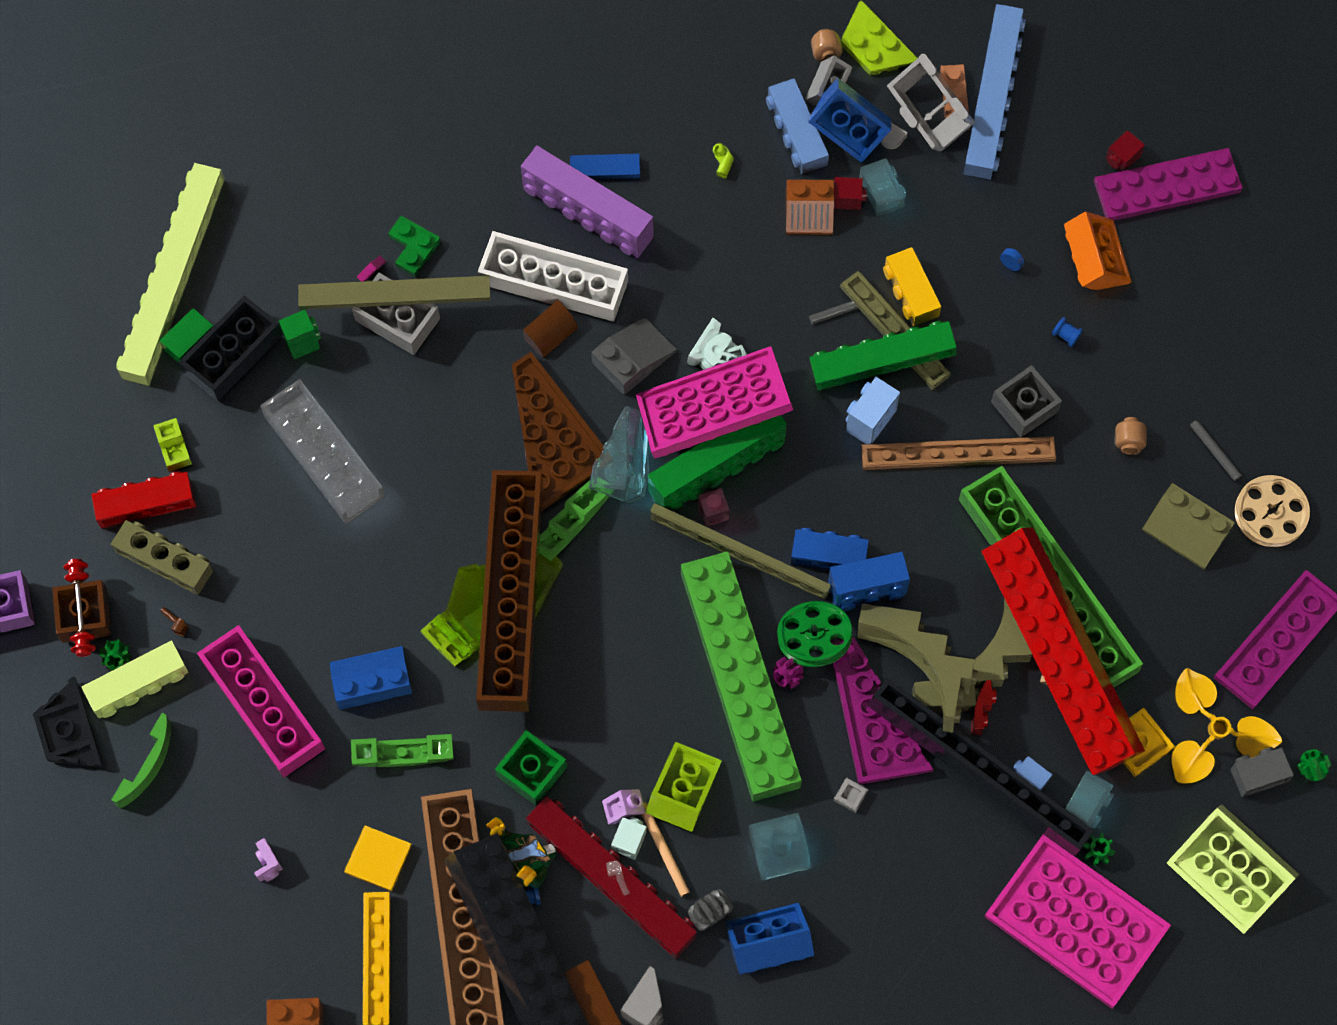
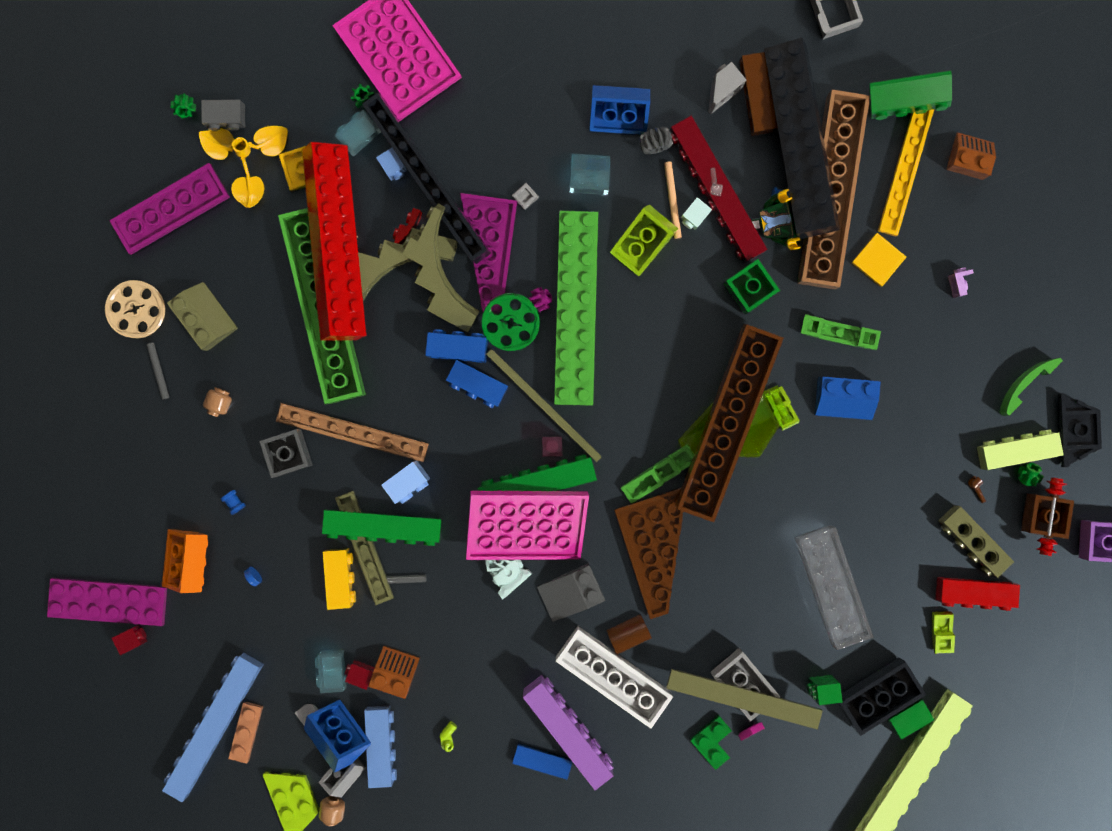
camera: 165 degrees left, 20 degrees up
dark pink brick [197,625,325,778] -> none
clear light blue wedge [589,406,649,503] -> none
lavender bracket [602,789,645,825] -> none
light grey piece [887,54,975,152] -> none
yellowish green slope [1167,804,1299,934] -> none

